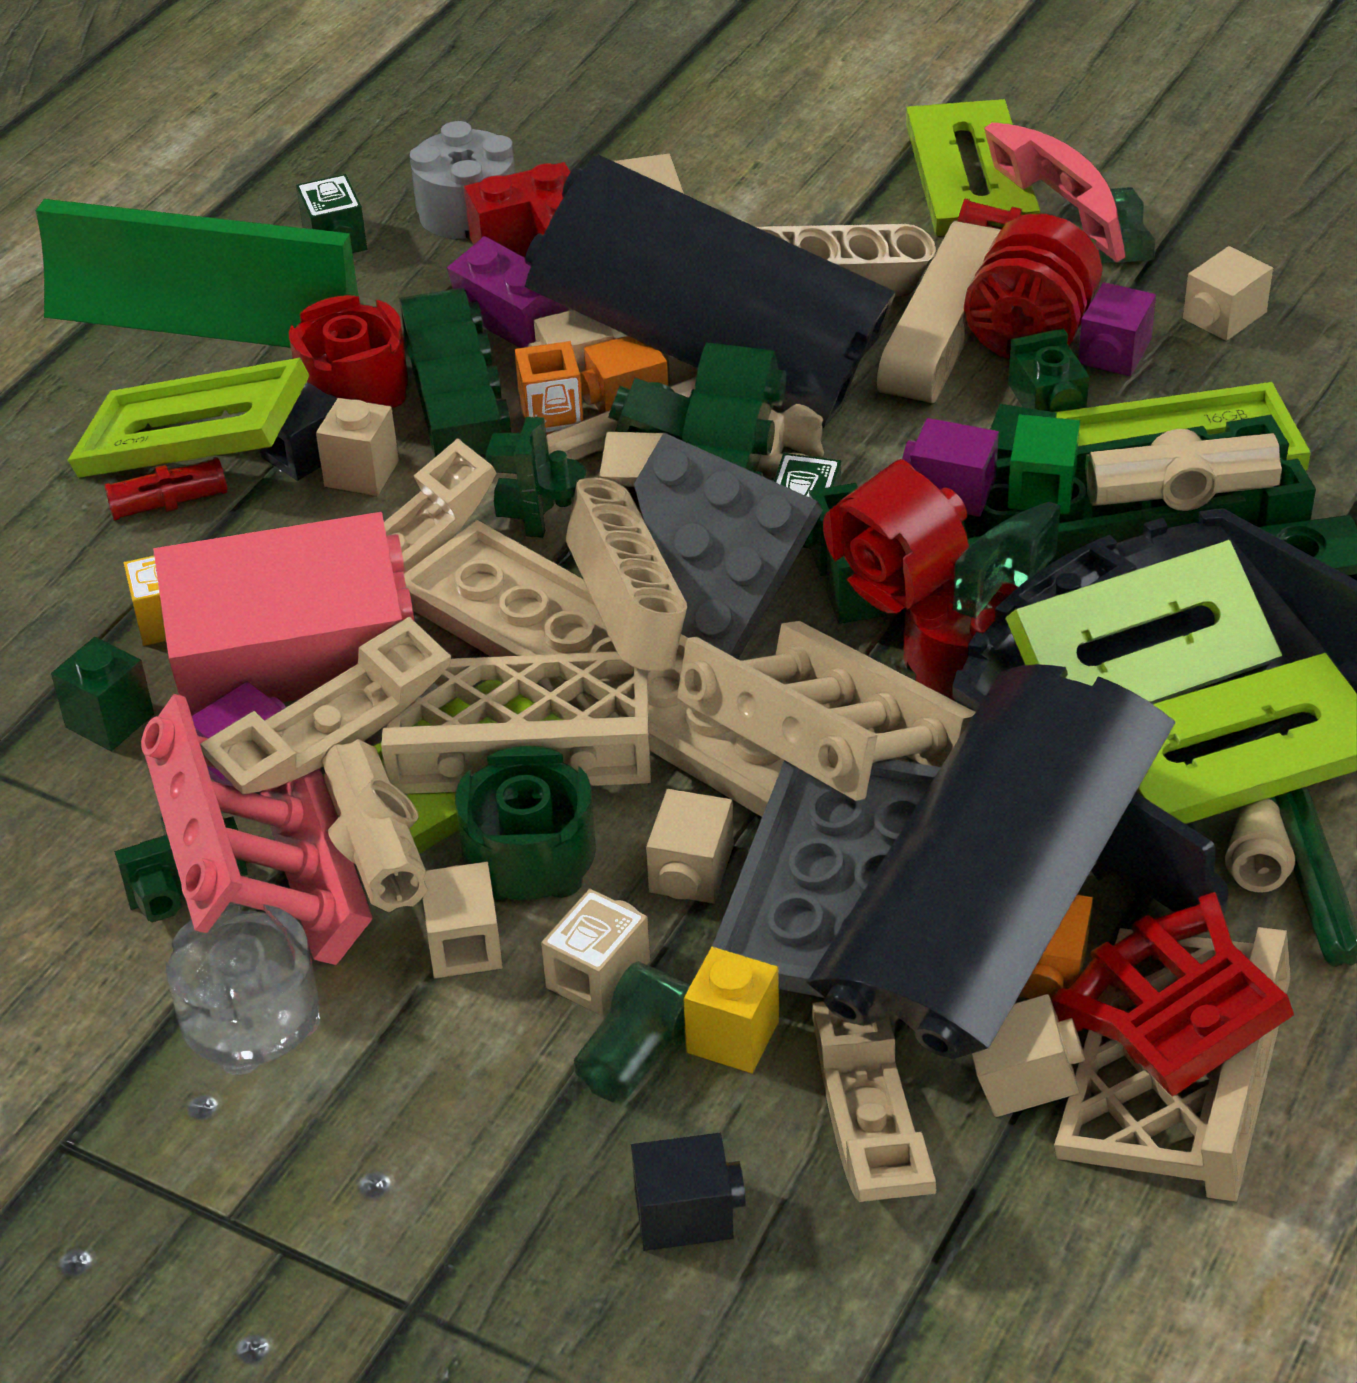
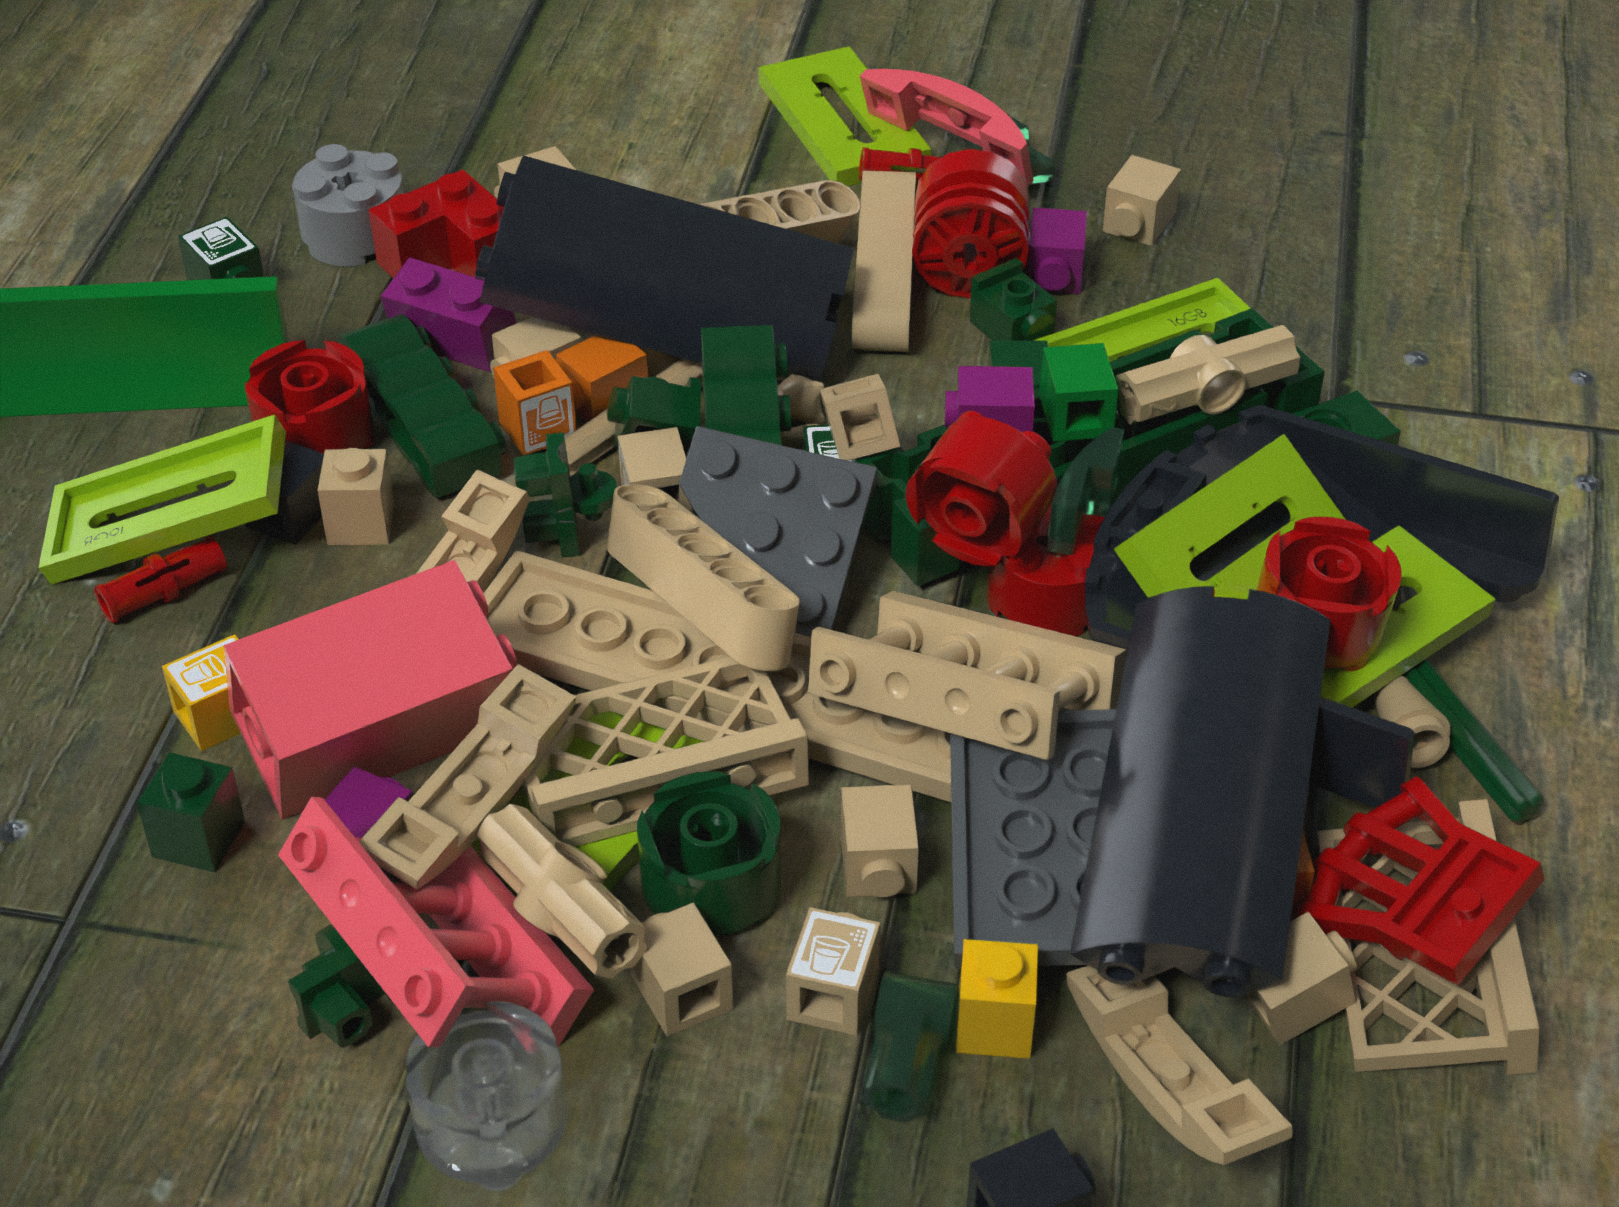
camera: 20 degrees left, 0 degrees up
none -> tan brick [820,374,900,461]
none -> red brick [1256,517,1402,671]

